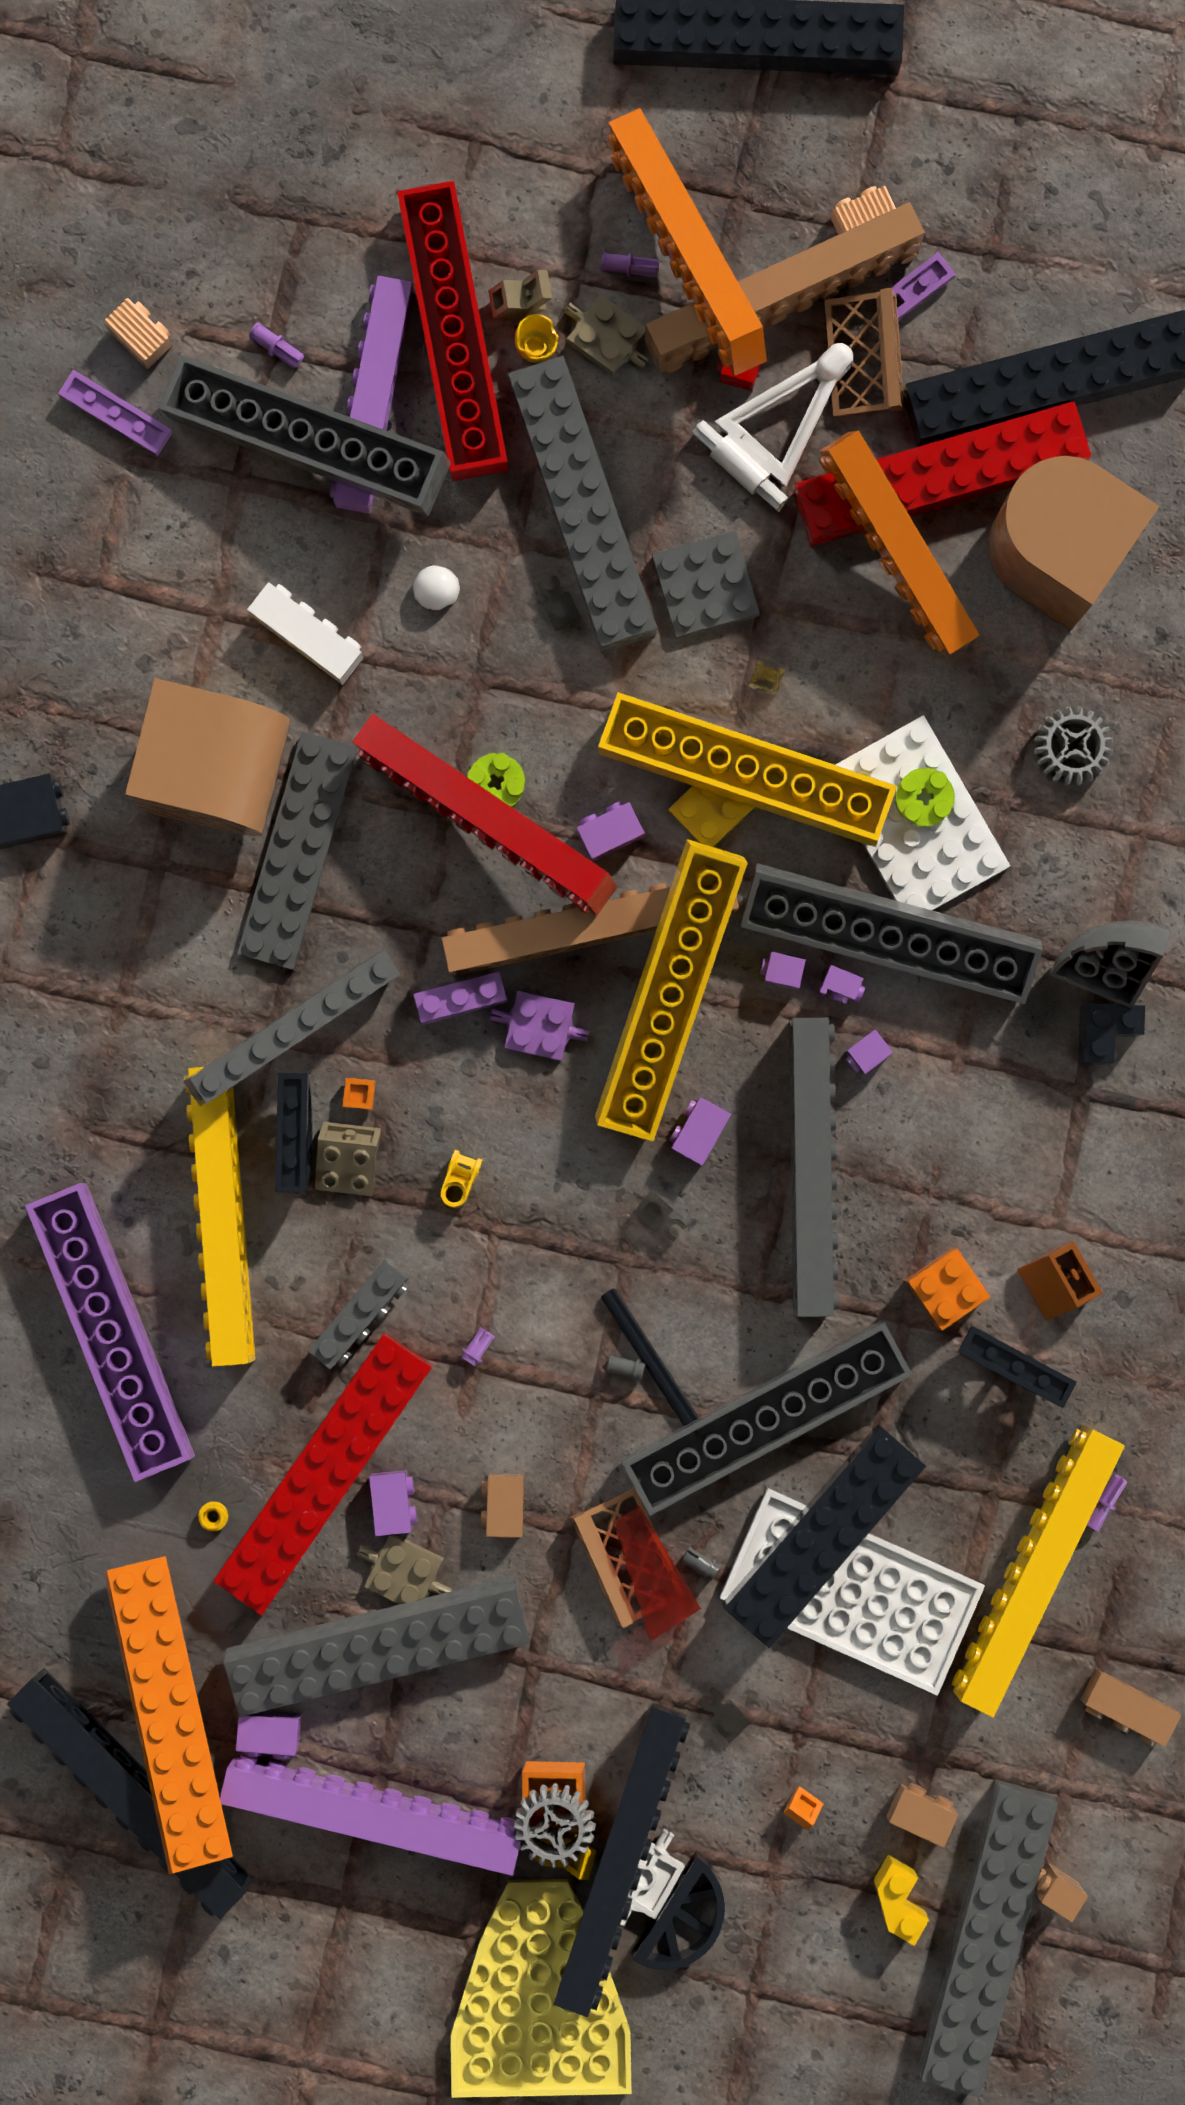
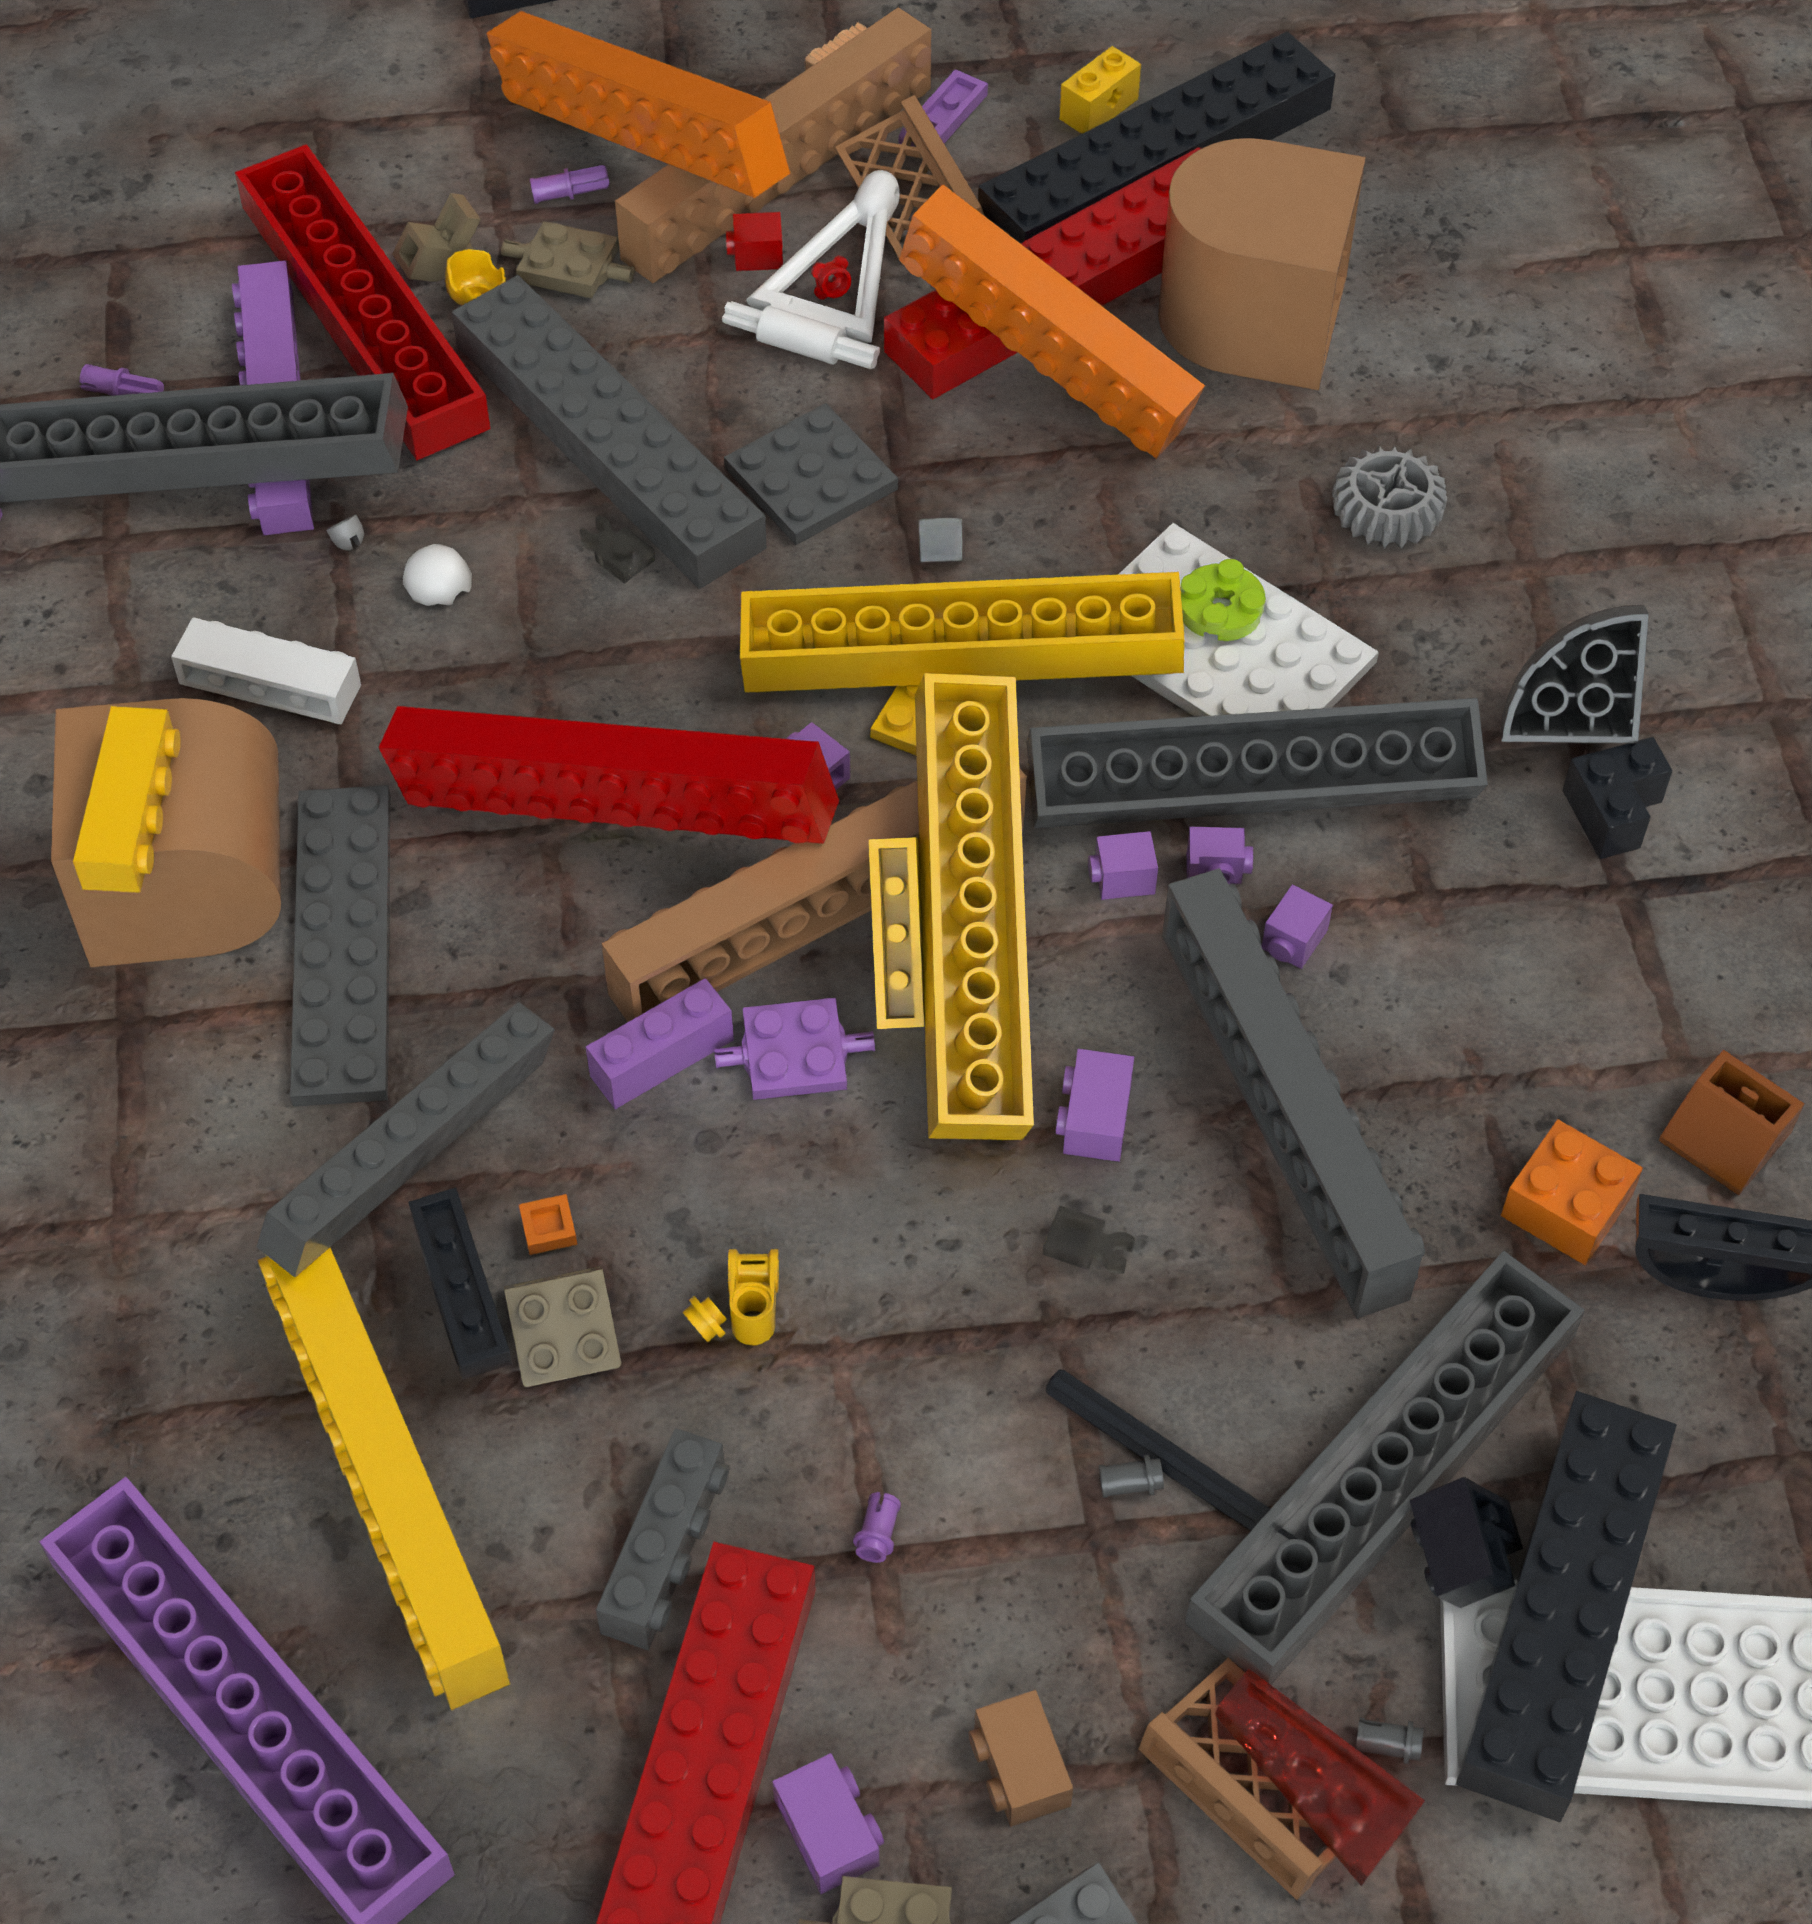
camera: 20 degrees left, 30 degrees down
none -> yellow brick [73,706,181,893]
none -> light grey hinge [326,514,364,551]
none -> yellow plate [683,1296,727,1343]
none -> red plate [811,255,851,300]
none -> yellow brick [868,837,925,1029]
none -> yellow brick [1059,46,1141,134]
none -> black brick [1409,1477,1523,1608]

